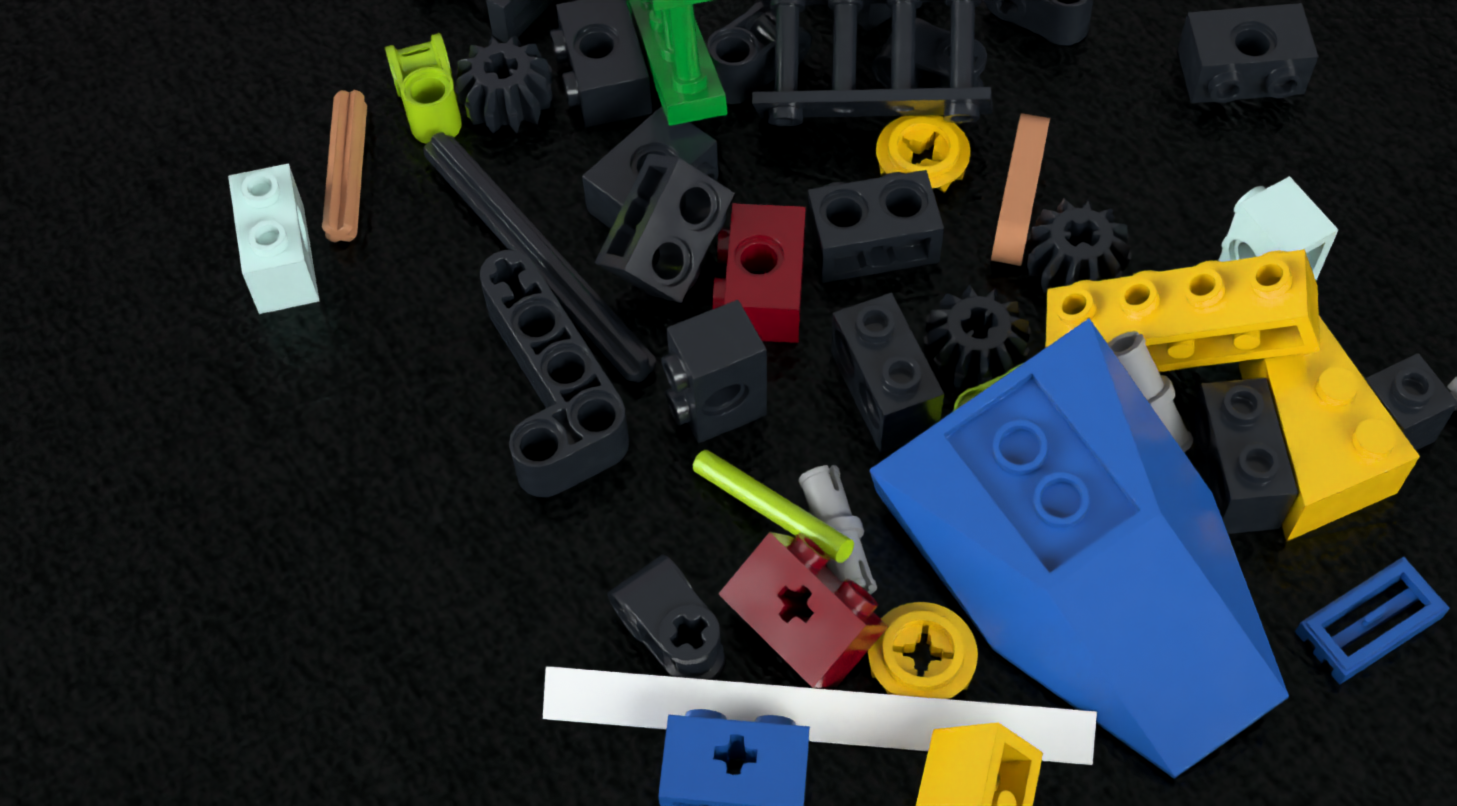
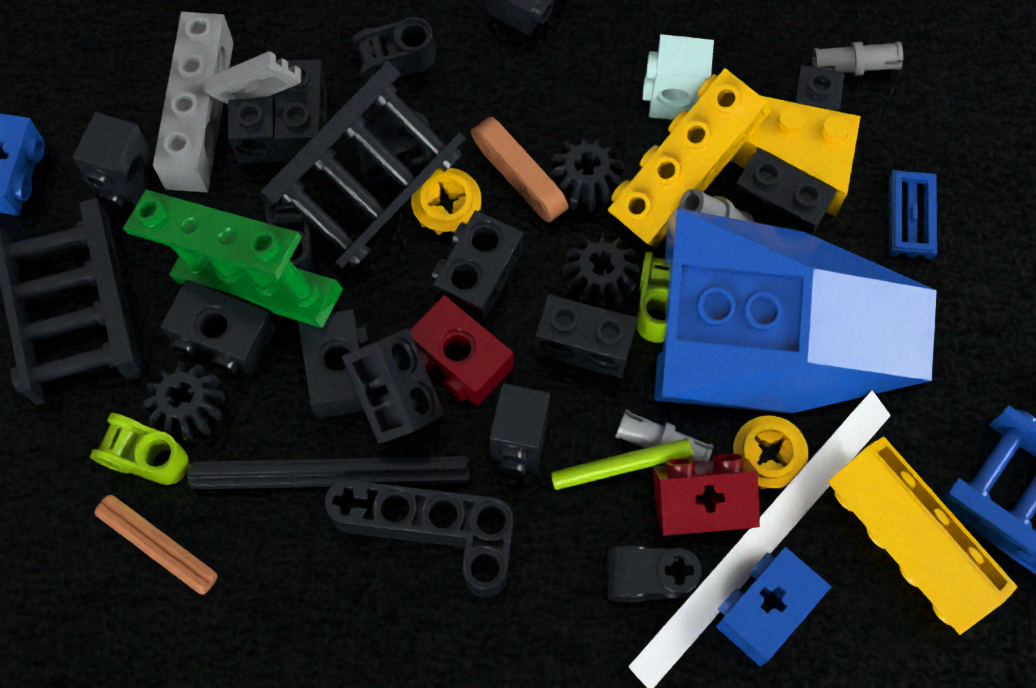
camera: 55 degrees left, 10 degrees up
light aqua brick [228,163,319,314] -> none

